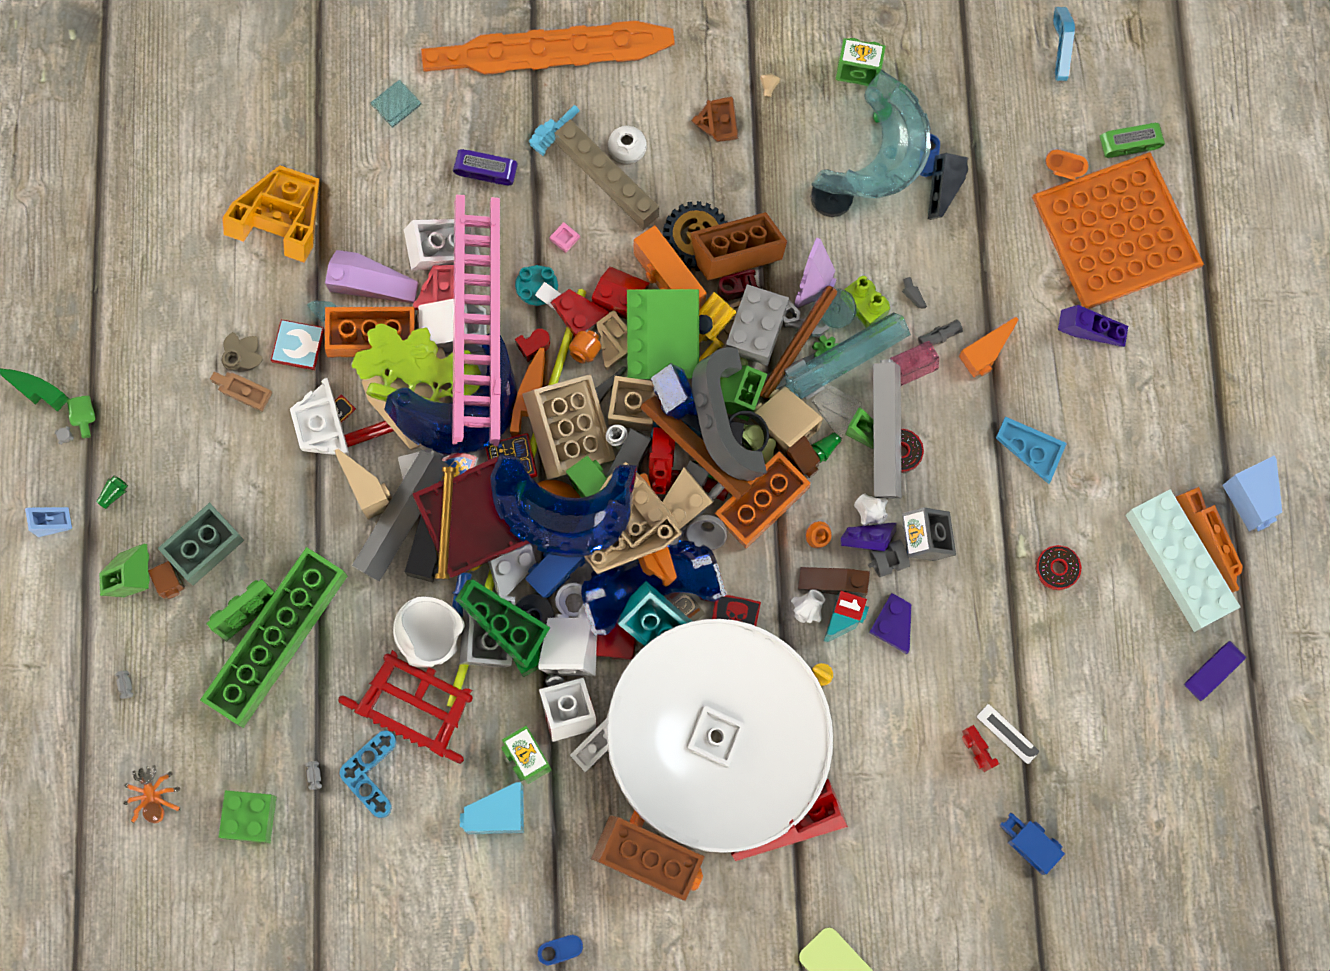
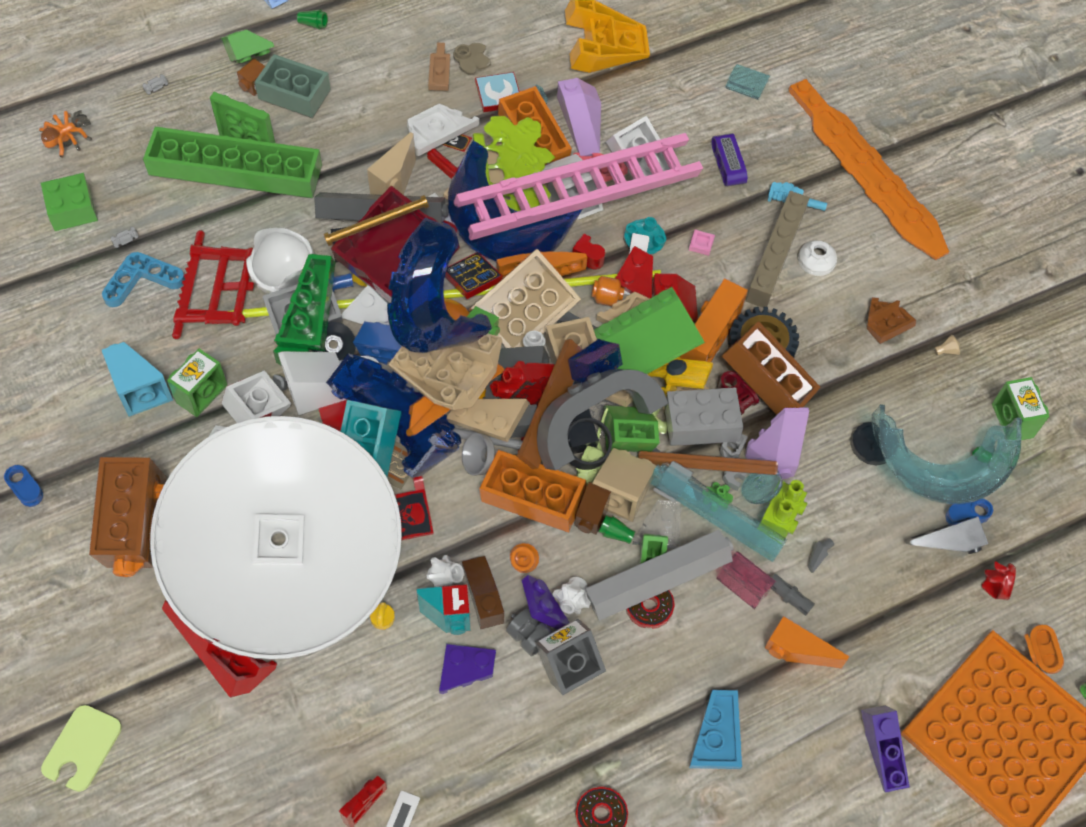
camera: 65 degrees right, 15 degrees down
none -> red piece [981,561,1016,601]

